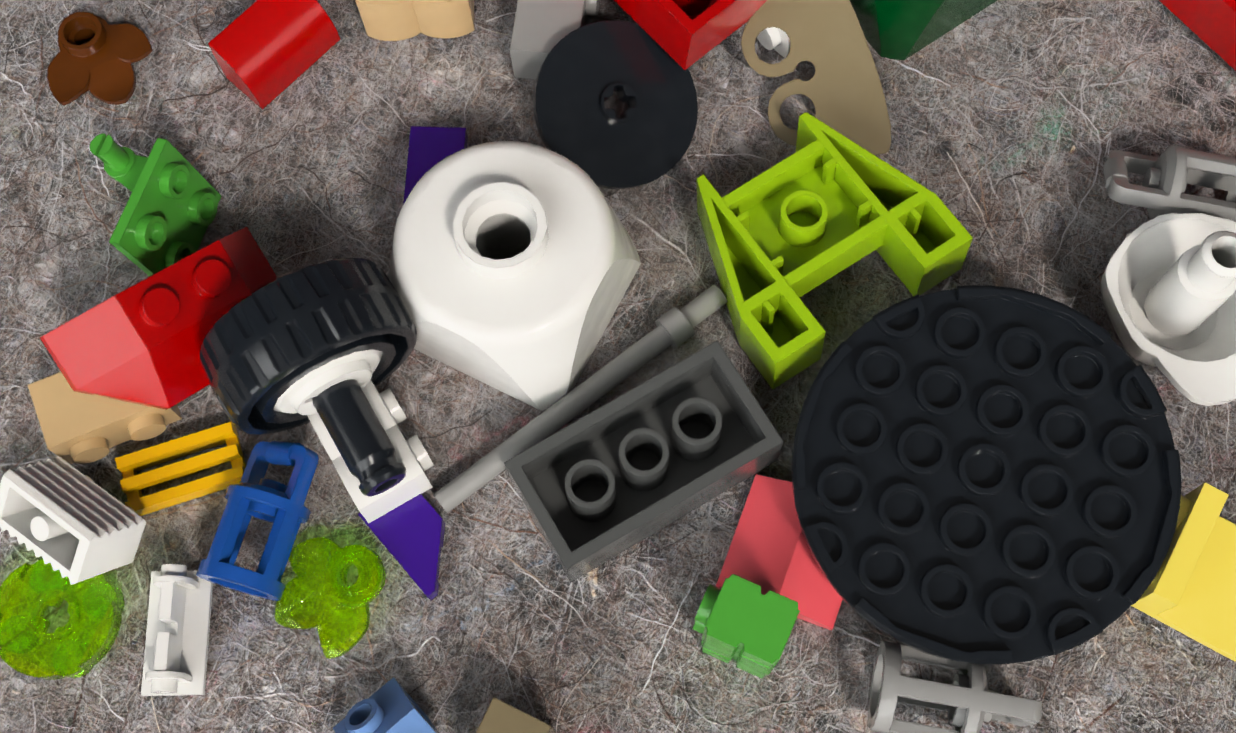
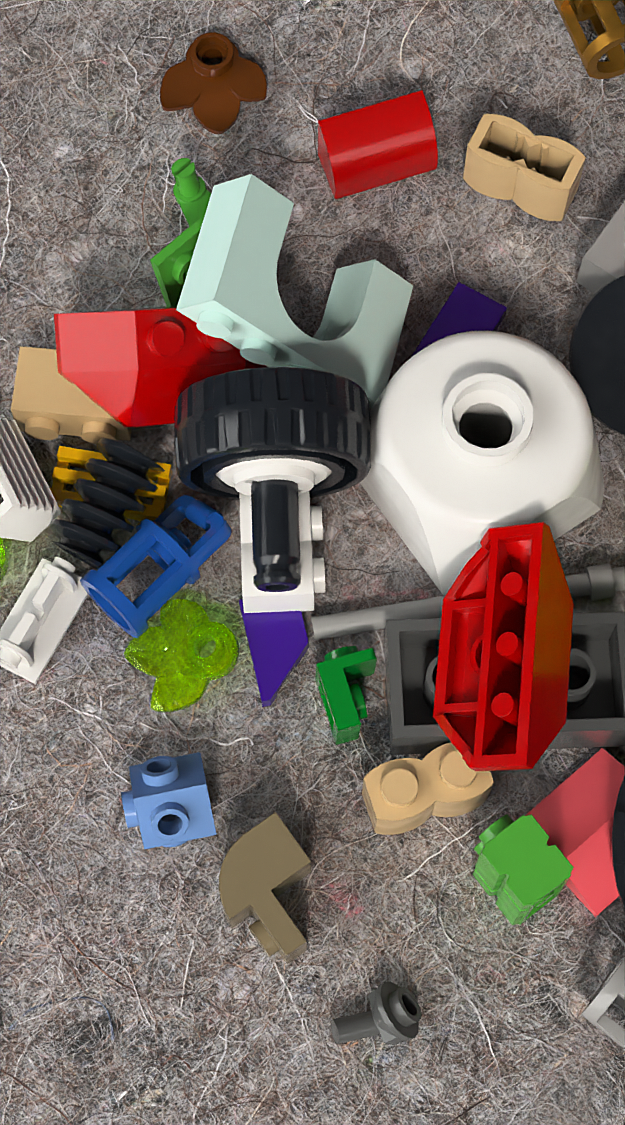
camera: 25 degrees right, 0 degrees up
none -> black piece [49,438,165,570]
none -> light aqua arch [176,174,414,408]
none -> green bracket [315,646,377,745]
none -> tan brick [362,742,494,835]
none -> red wedge [433,522,574,771]

